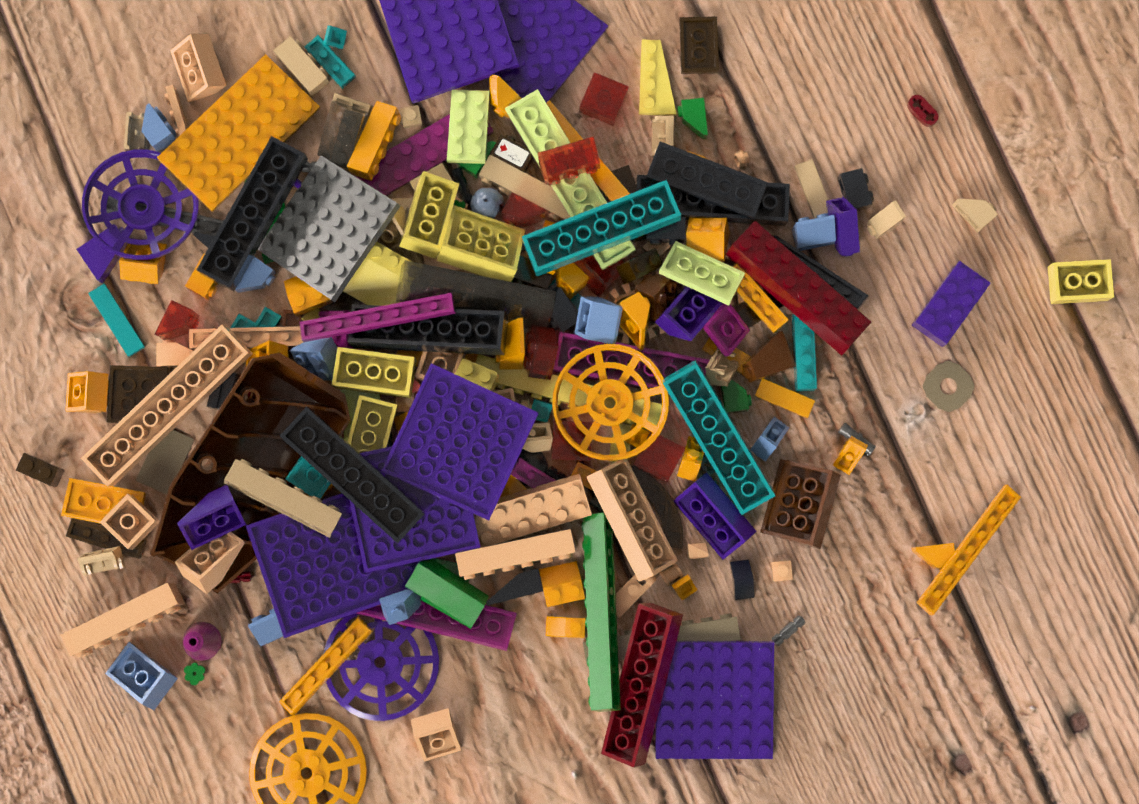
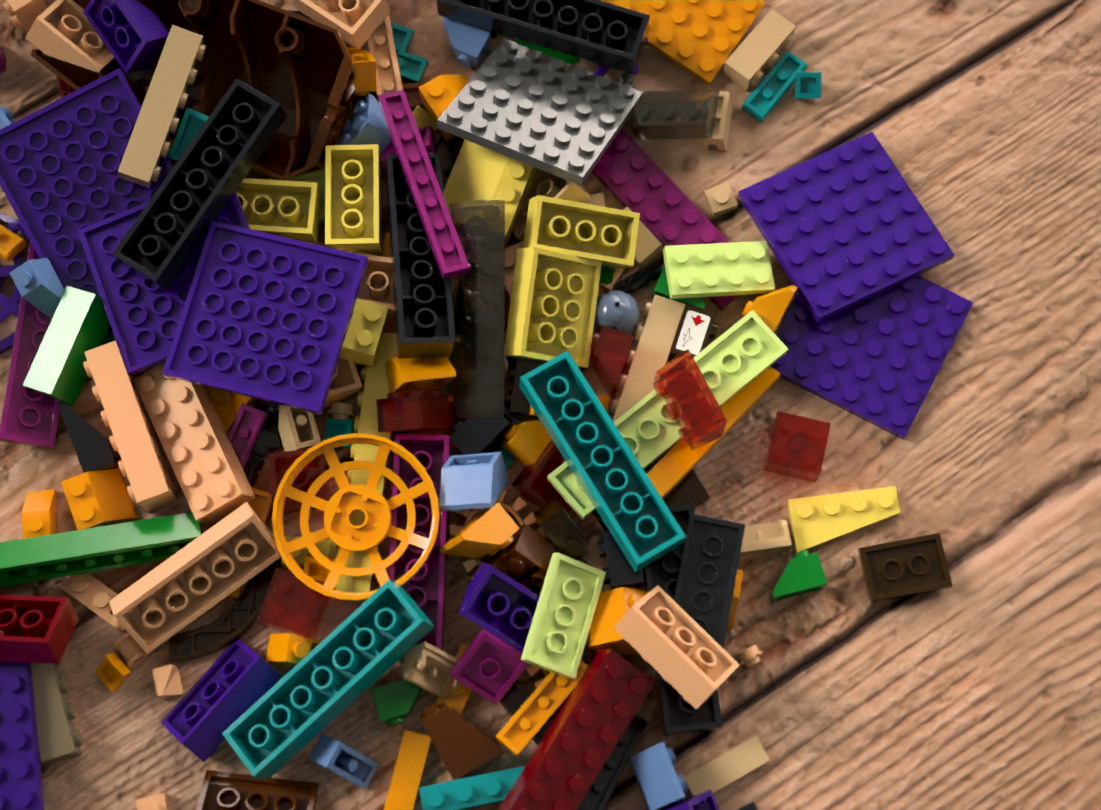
camera: 80 degrees right, 10 degrees down
light orange brick [347,101,401,181] -> none
black slope [730,559,754,600] -> none
none -> light nougat slope [614,585,740,710]

